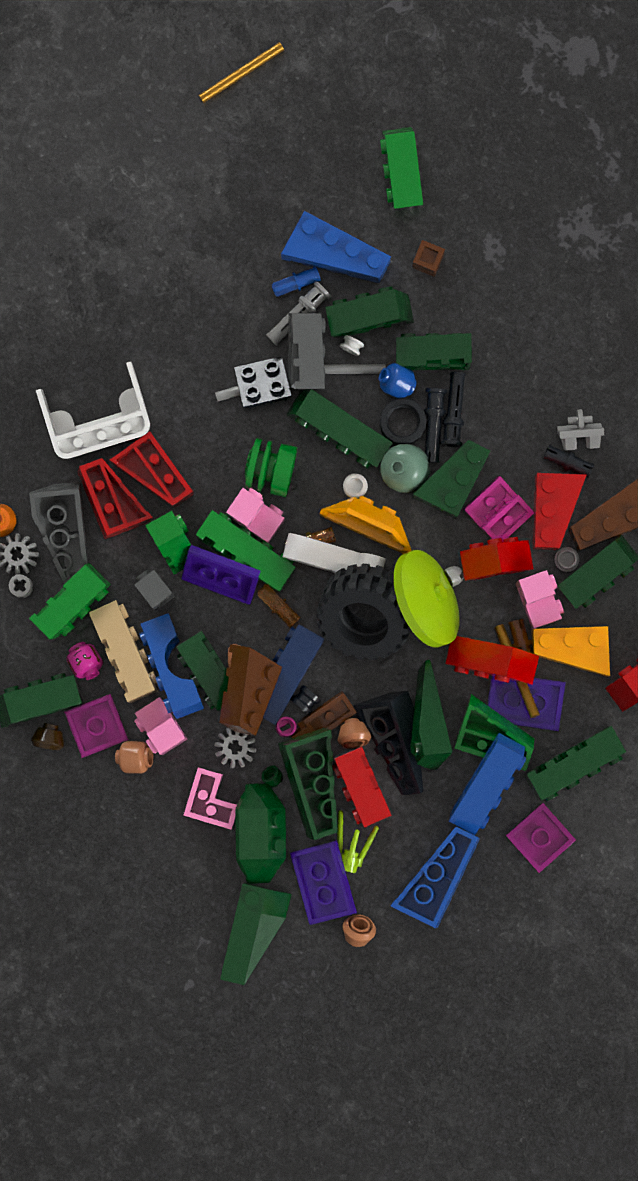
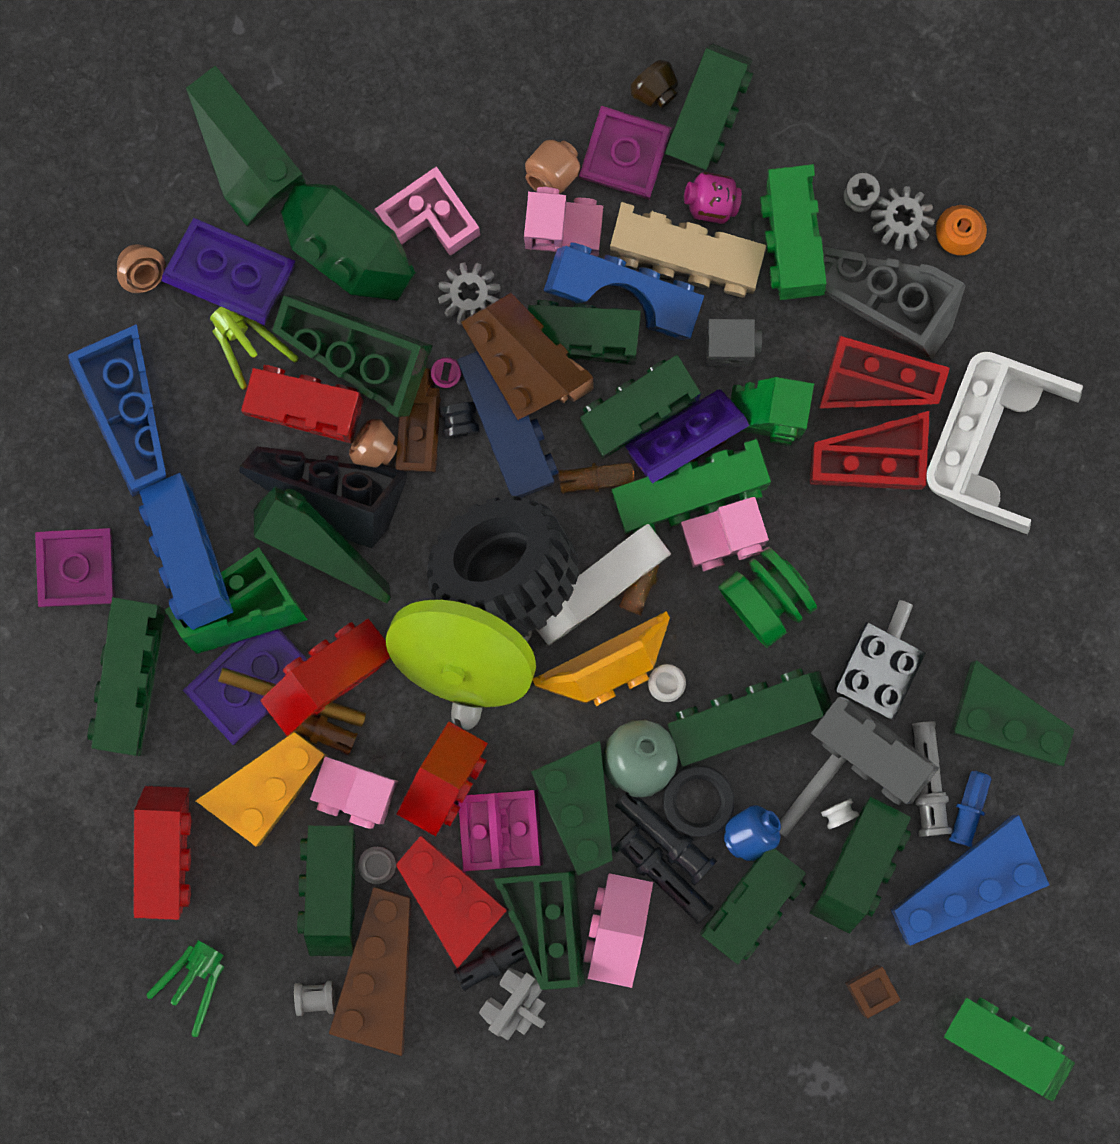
camera: 130 degrees right, 0 degrees up
dark green hinge [261,765,283,787] -> none
none -> dark green wedge [494,871,585,990]
none -> dark green wedge [580,354,701,459]
none -> bright pink brick [583,873,653,988]
none -> dark green wedge [949,660,1074,767]

